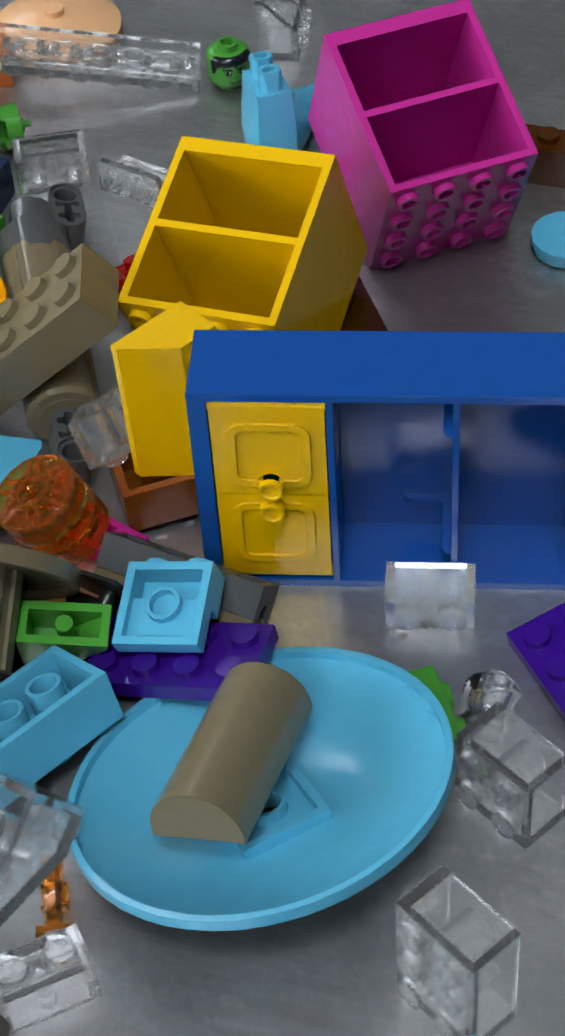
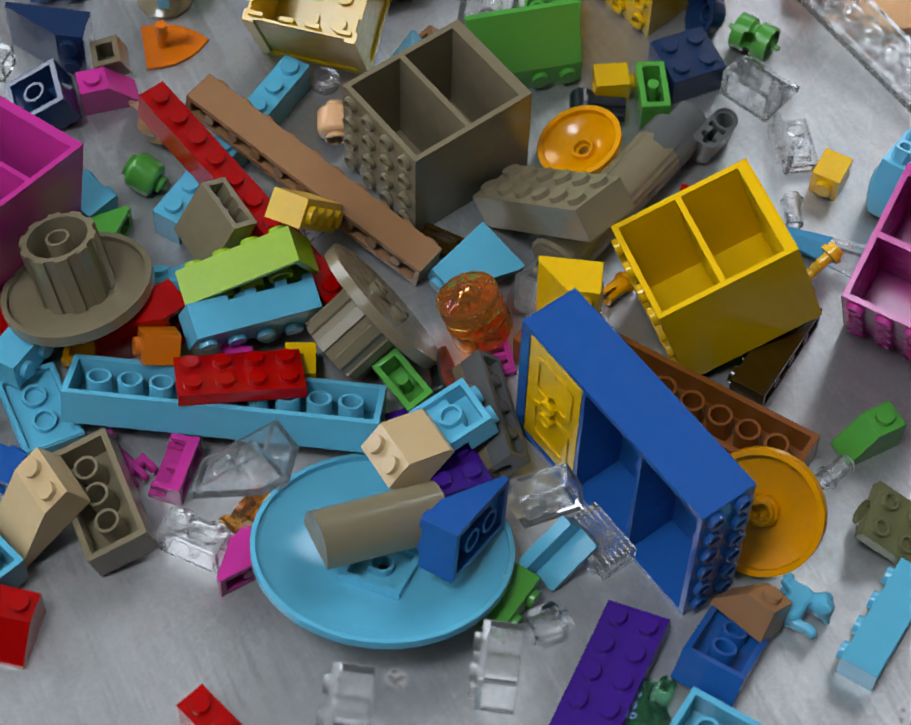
camera: 45 degrees right, 10 degrees up
none -> dark pink slope [217,526,256,597]
none -> tan slope [361,409,455,490]
none -> blue slope [417,476,510,583]
none -> clear brick [508,462,584,529]
none -> medium azure panel [517,515,598,591]
none -> bright green slope [830,401,907,469]

